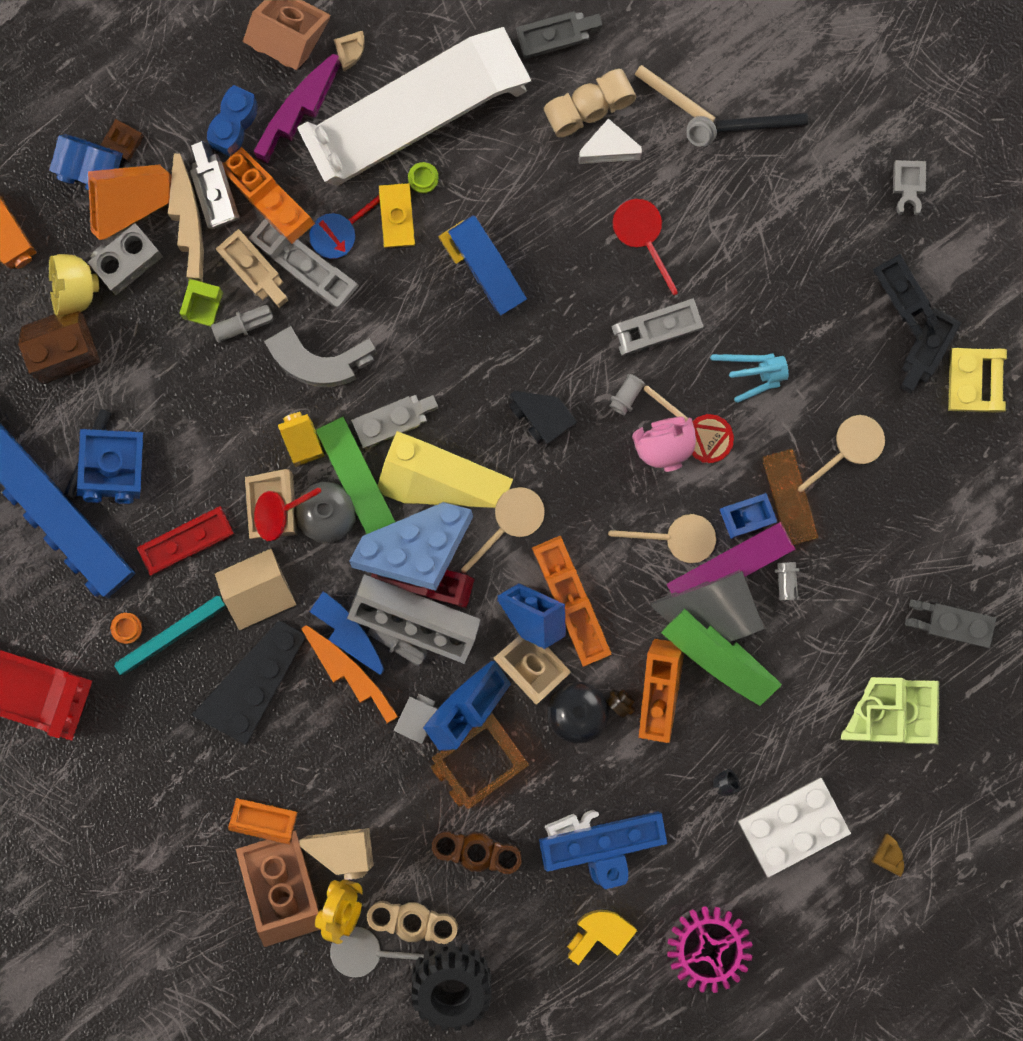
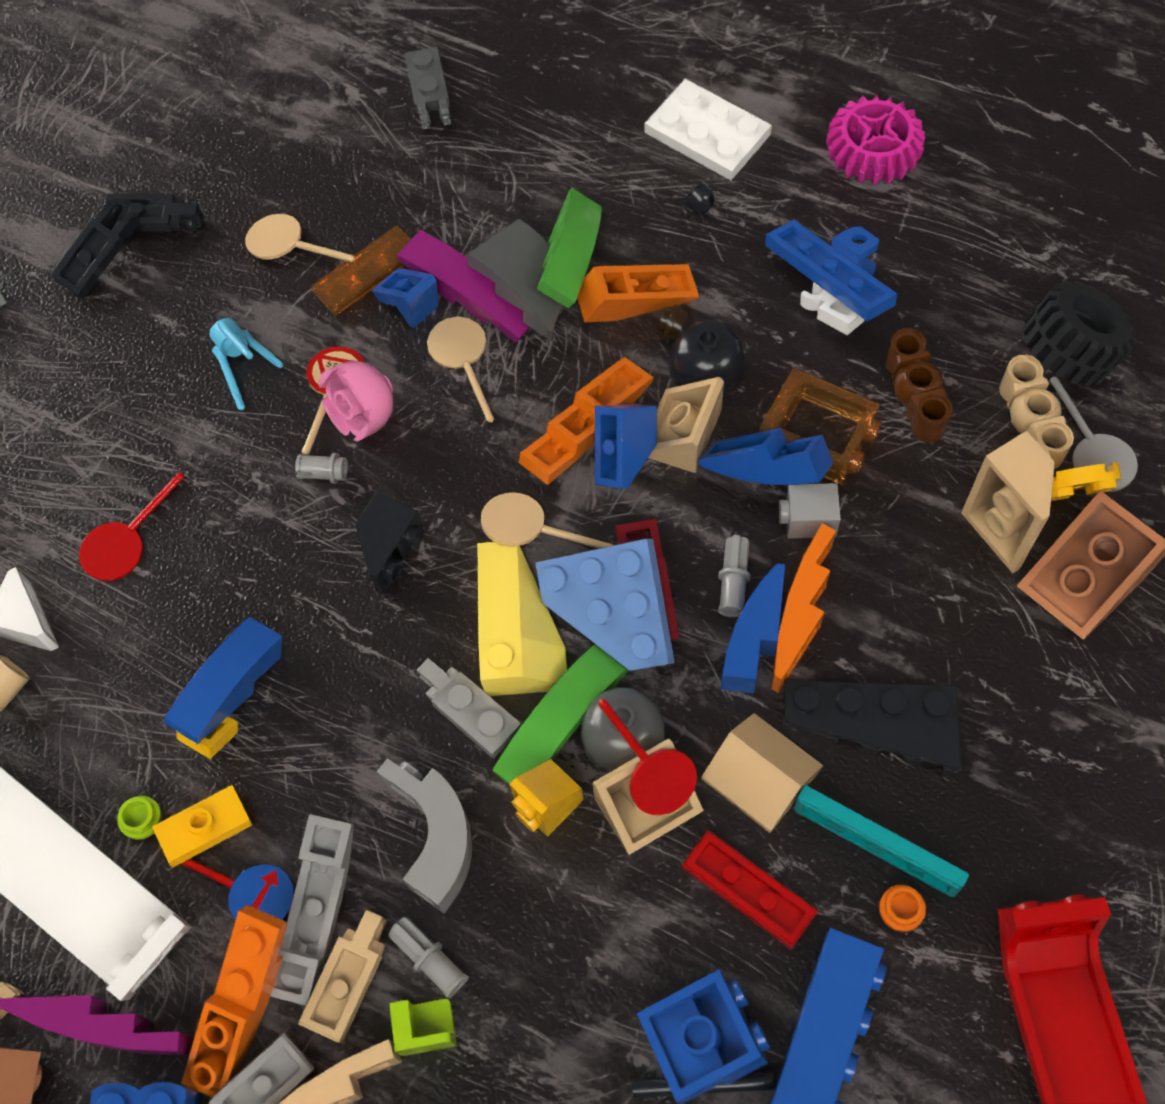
camera: 110 degrees left, 20 degrees down
orange tile [228,798,297,845] -> none
light grey brick [347,574,480,664] -> none
yellow brick [567,910,637,965] -> none
light grey plate [612,298,704,356] -> none
light grey pin [775,562,800,600] -> none
yellowish green slope [841,677,939,744] -> none
pearl gold tile [871,834,904,877] -> none
light yellow plate [948,348,1007,412] -> none

